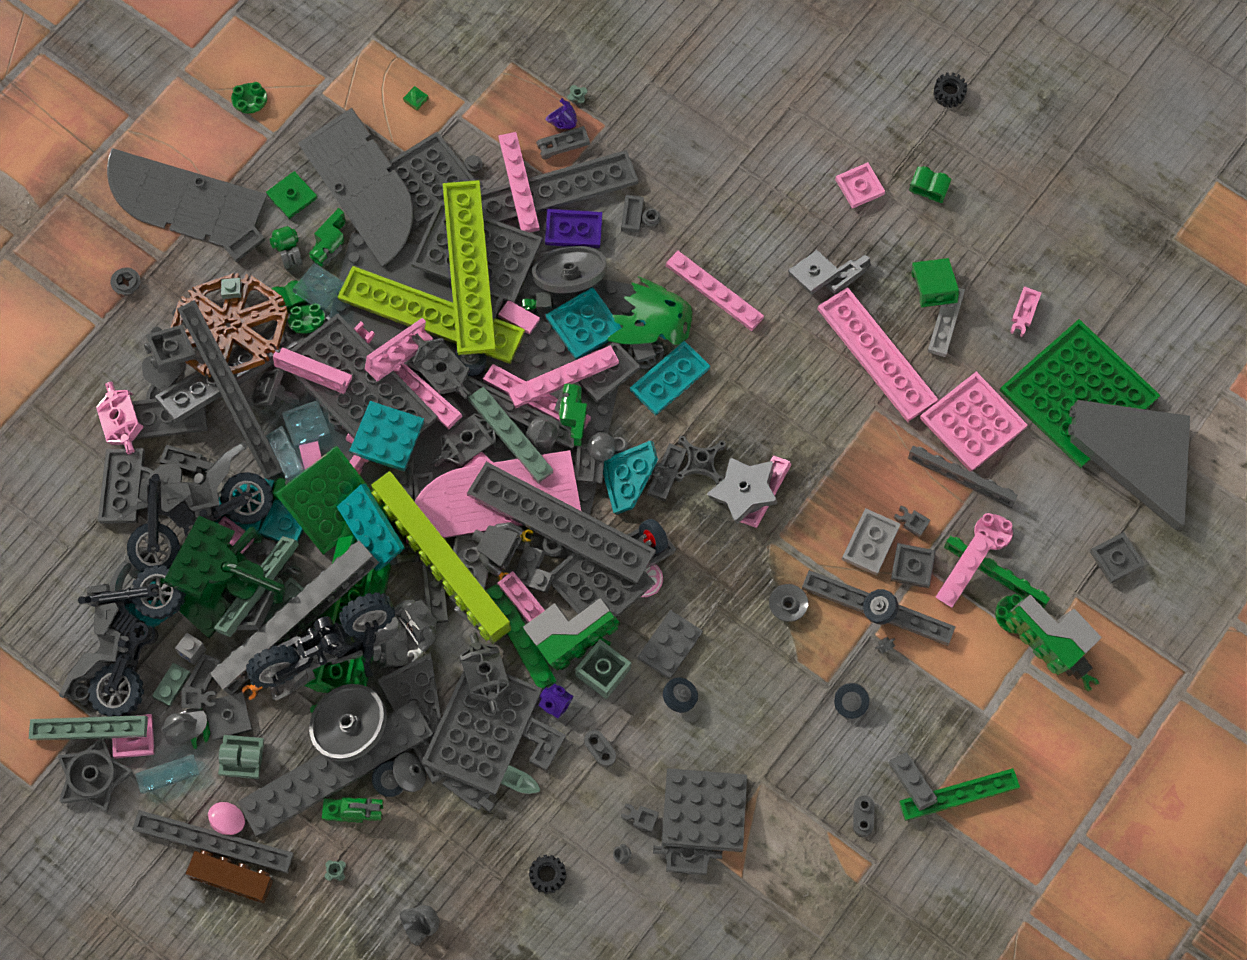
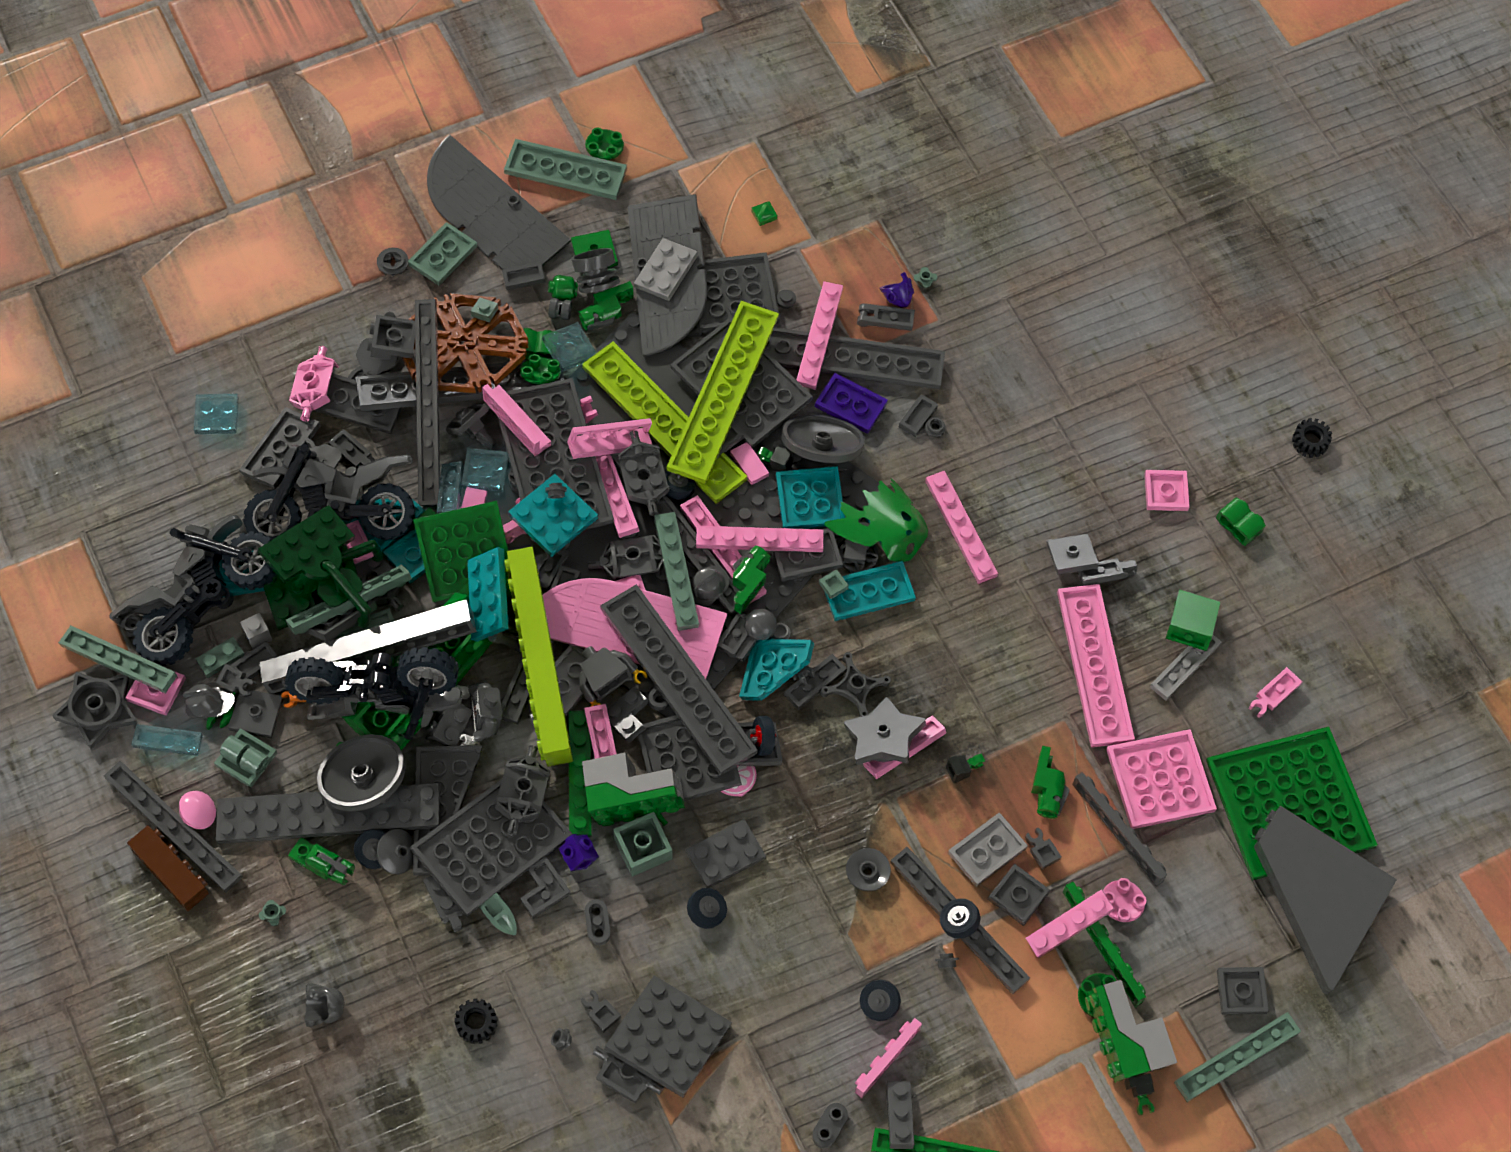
camera: 25 degrees right, 5 degrees down
none -> clear light blue plate [194,394,239,434]
none -> sand green plate [408,222,477,286]
none -> sand green plate [504,139,627,200]
none -> dark grey plate [545,483,567,499]
none -> dark grey wheel [571,248,620,293]
none -> light grey plate [634,238,698,301]
none -> sand green plate [819,570,849,599]
none -> bright pink plate [855,1018,922,1098]
none -> pearl dark grey piece [946,753,985,783]
none -> green plate [1031,745,1070,819]
none -> sand green plate [1174,1012,1301,1102]

